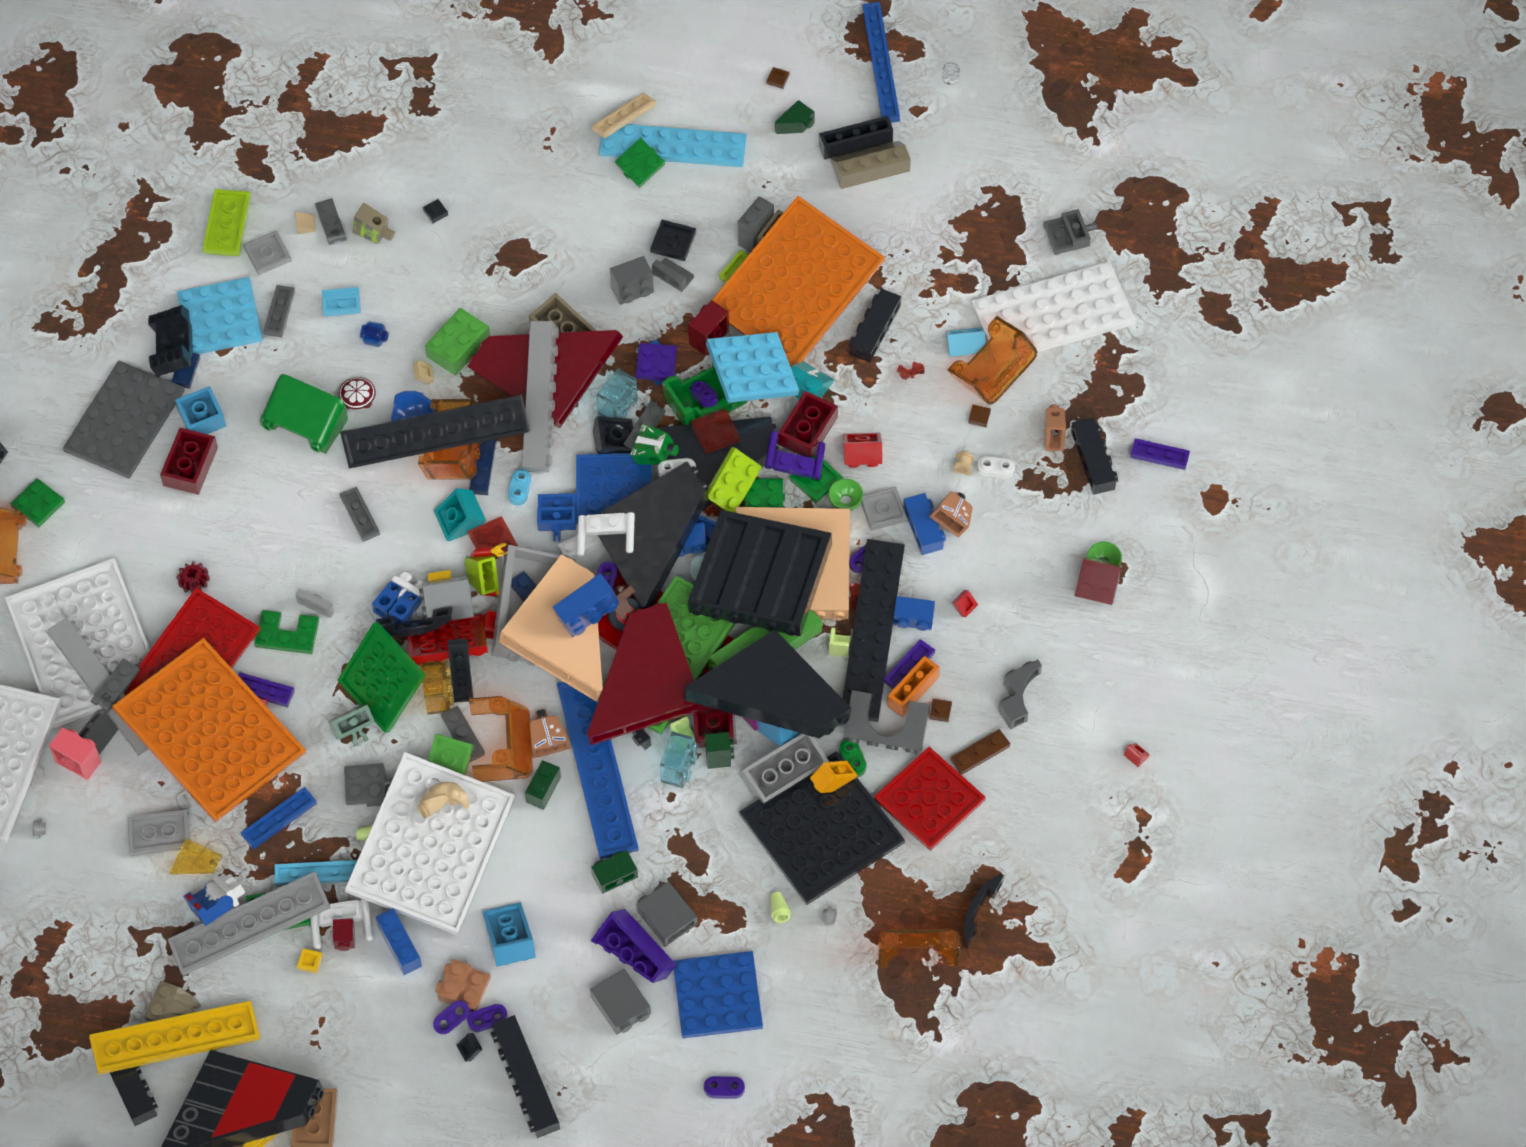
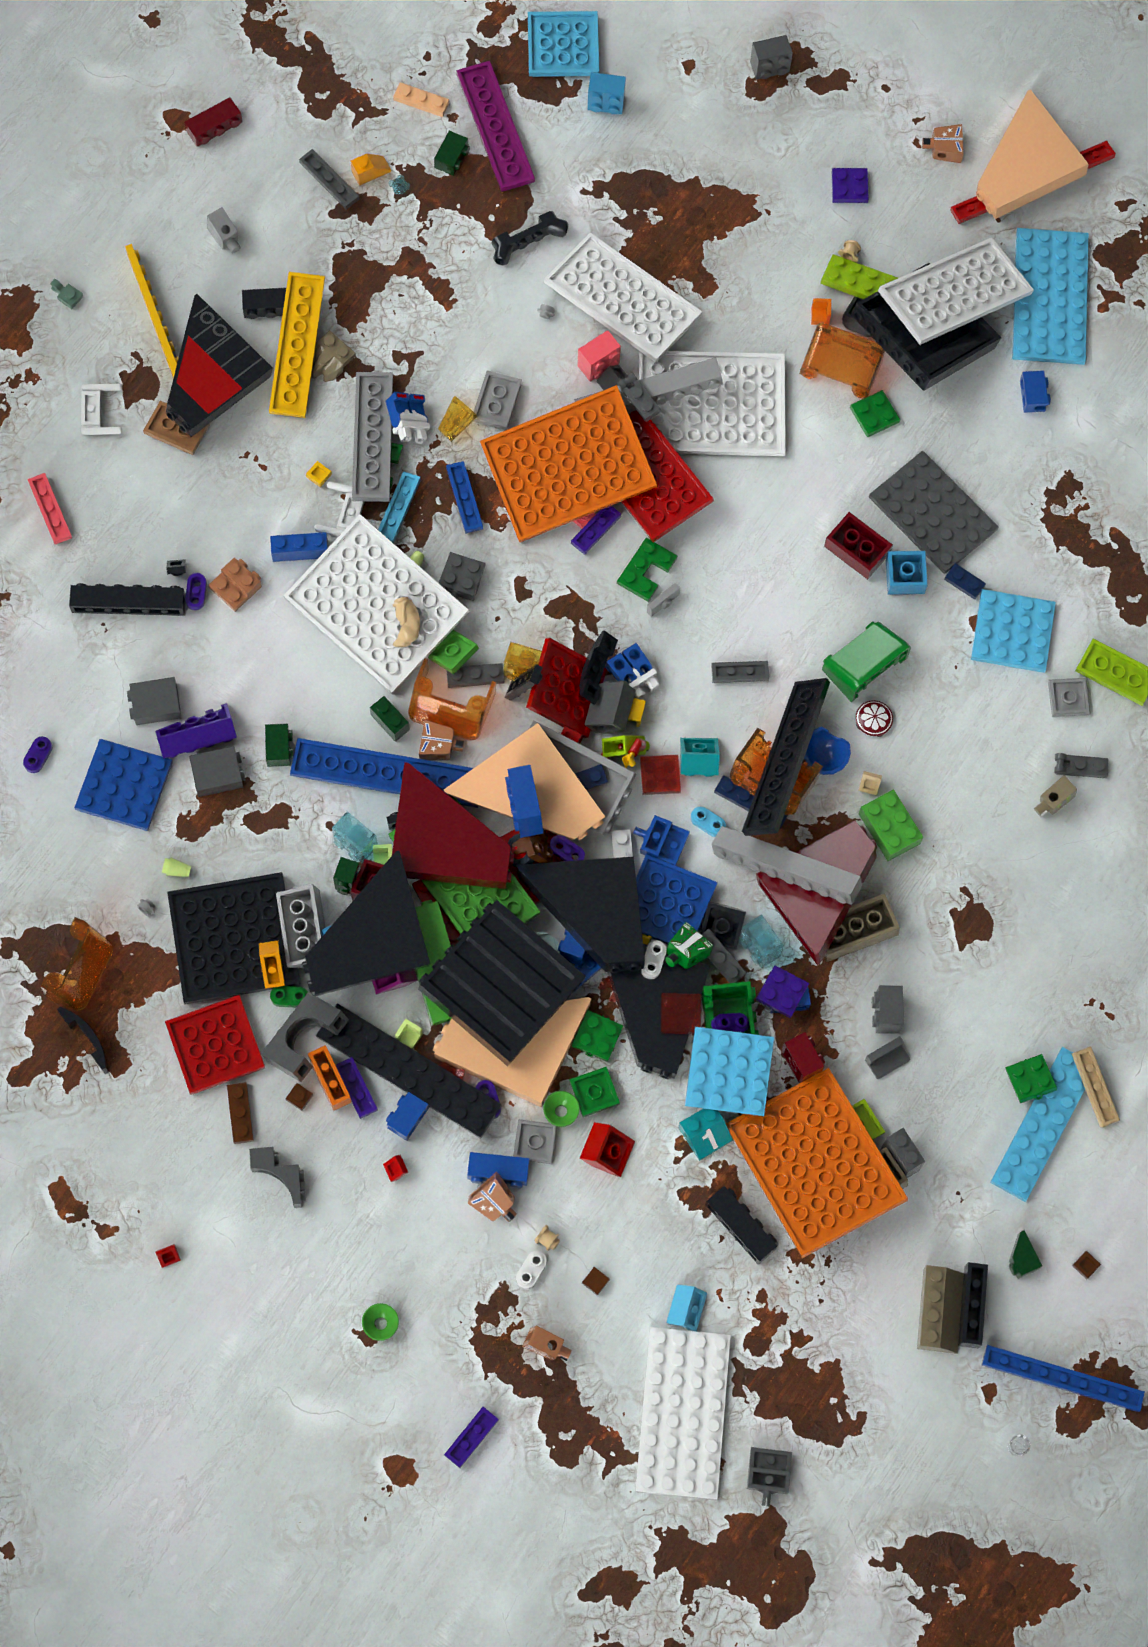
camera: 110 degrees right, 10 degrees up
black plate [148,305,193,377] -> none
dark red gear [176,561,210,593] -> none
dark grey plate [263,285,295,338] -> none
tan slope [295,212,316,234] -> none
medium azure plate [322,287,361,317] -> none
sand green brick [328,704,375,747] -> none
dark red brick [333,918,355,951] -> none
green plate [337,622,426,733] -> none
clear blue head [360,321,389,347] -> none
black plate [423,199,448,224] -> none
dark purple plate [433,1001,470,1035] -> none
dark azure slope [482,902,536,967] -> none
white plate [577,513,635,556] -> none
black plate [650,219,696,261] -> none
lime plate [706,447,762,512] -> none
dark purple plate [765,431,825,480] -> none
dark red brick [778,391,838,458] -> none
clear red piece [897,362,925,380] -> none
clear orange windscreen [947,316,1037,405] -> none
black brick [1071,417,1118,495] -> none
dark red brick [1075,557,1122,605] -> none

